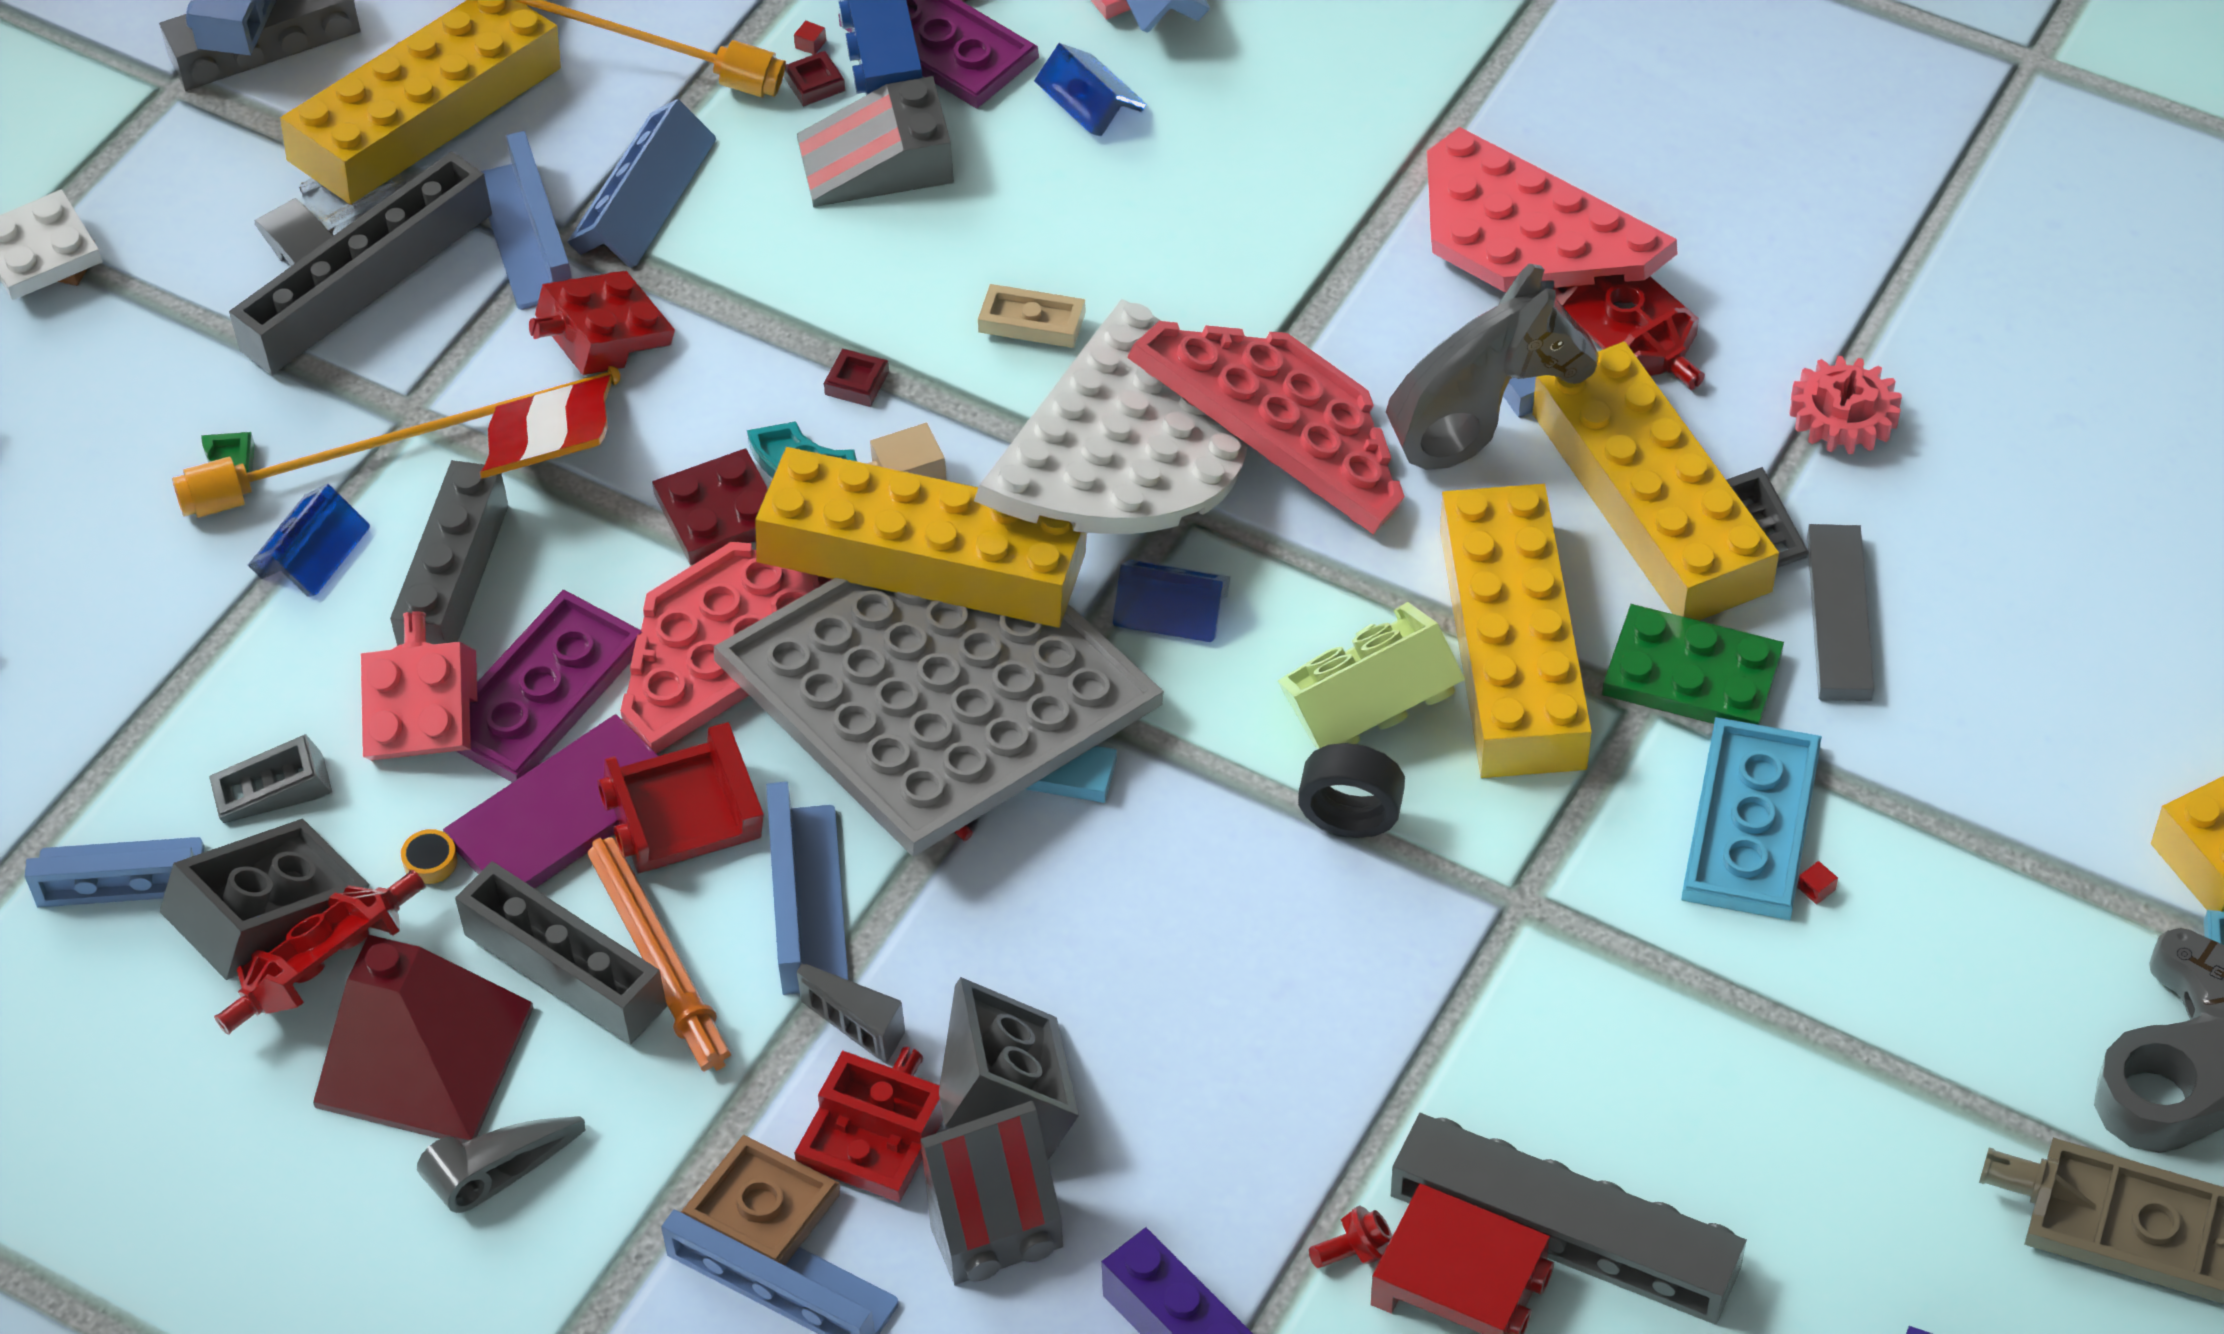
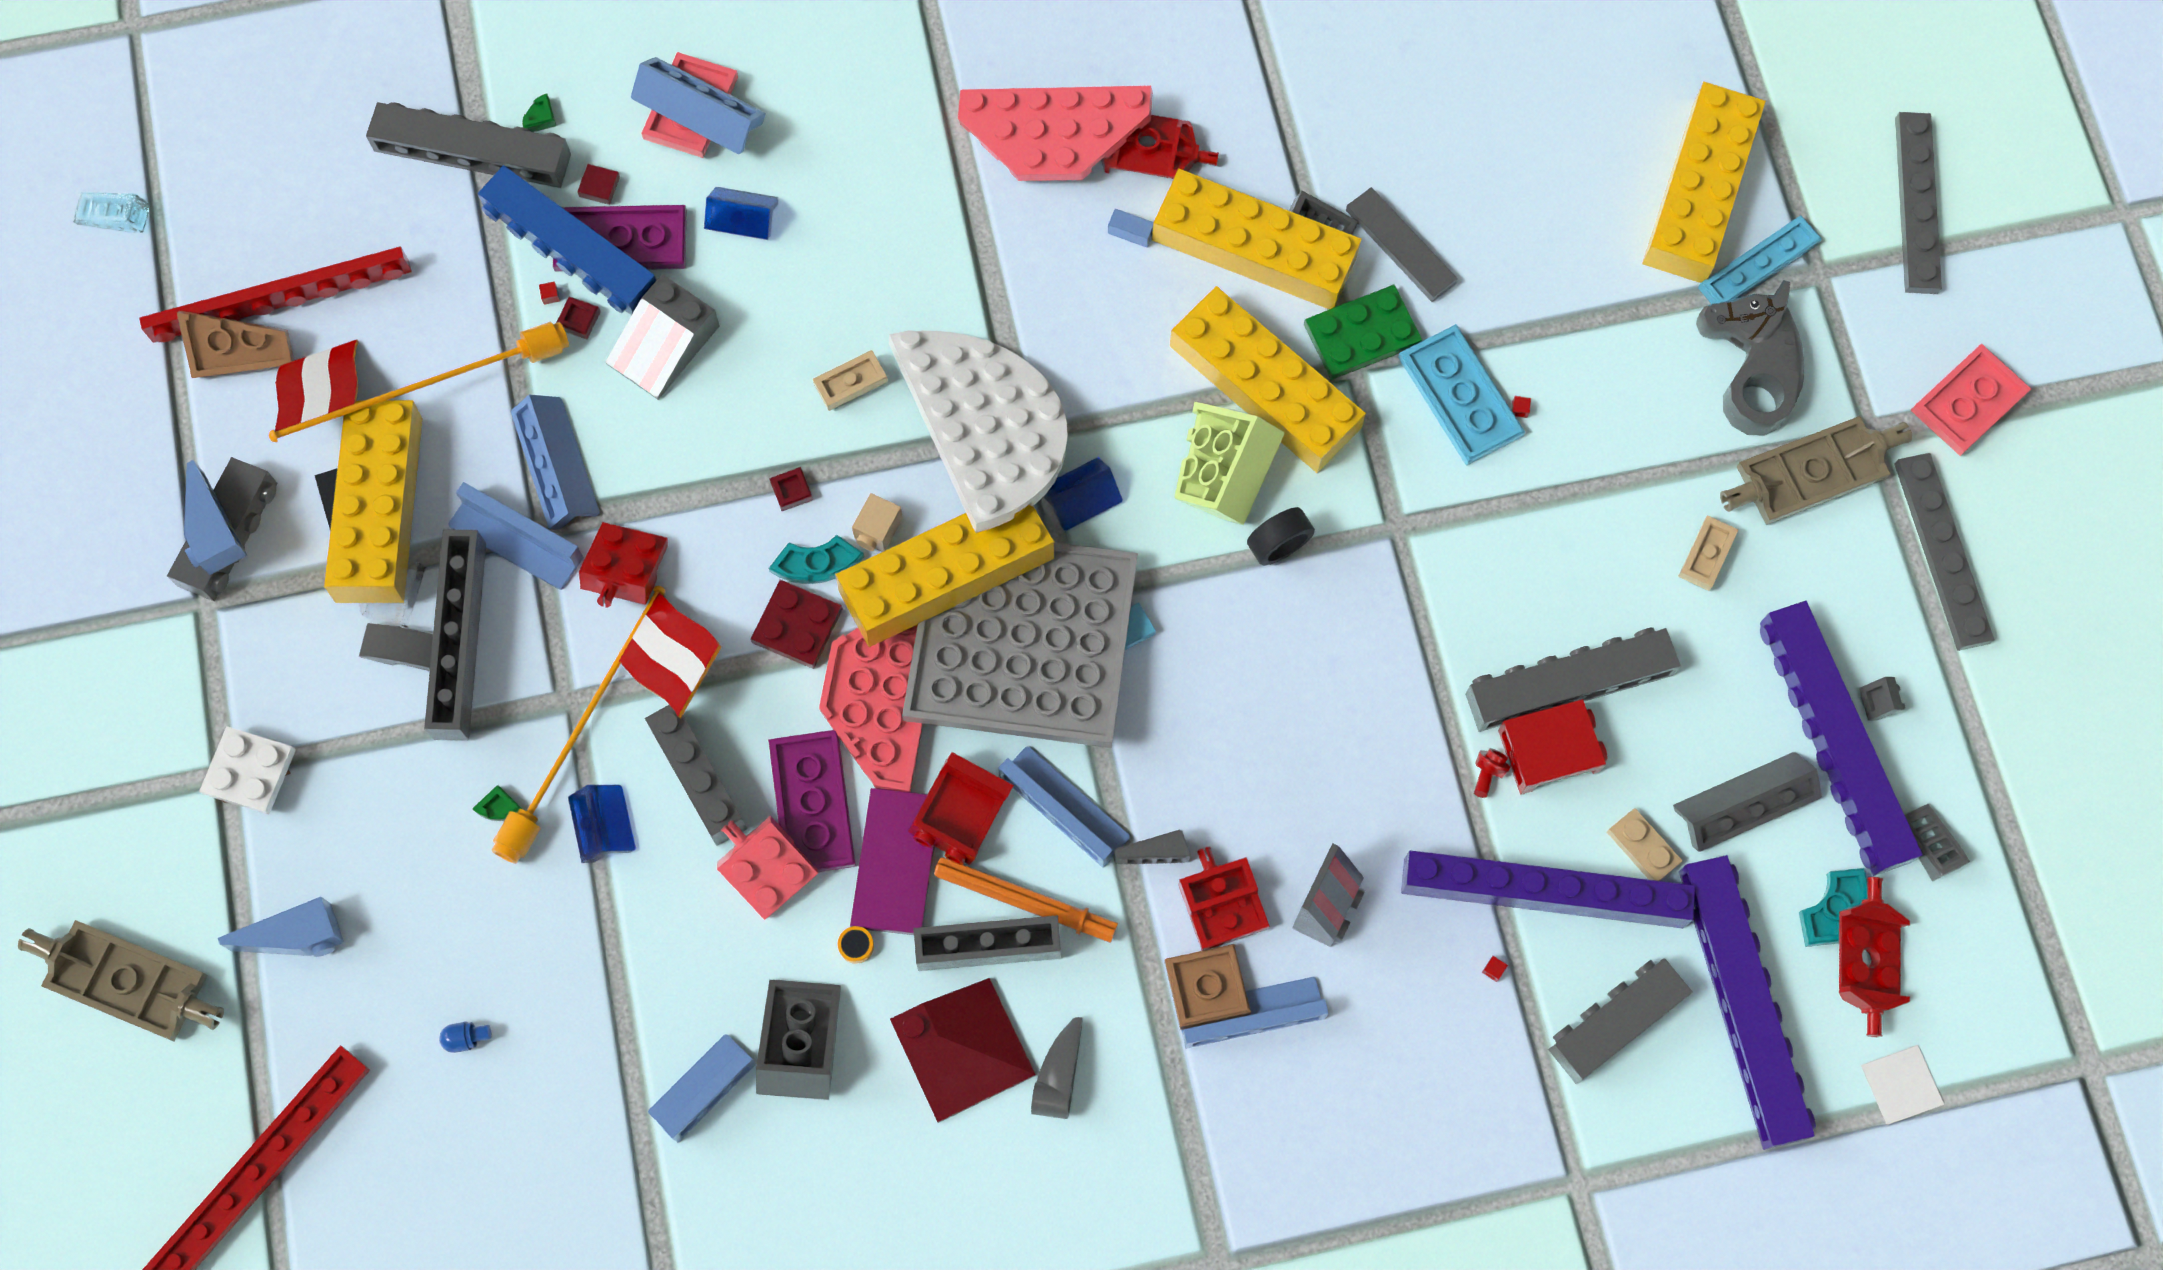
camera: 45 degrees left, 20 degrees up
dark grey slope [209,734,332,823] -> none
red plate [214,870,426,1035] -> none
dark grey slope [939,977,1079,1160] -> none
coral plate [1127,321,1405,535] -> none
dark grey animal [1385,264,1599,470] -> none
coral gear [1789,356,1902,454] -> none
none -> tan plate [1678,515,1739,591]

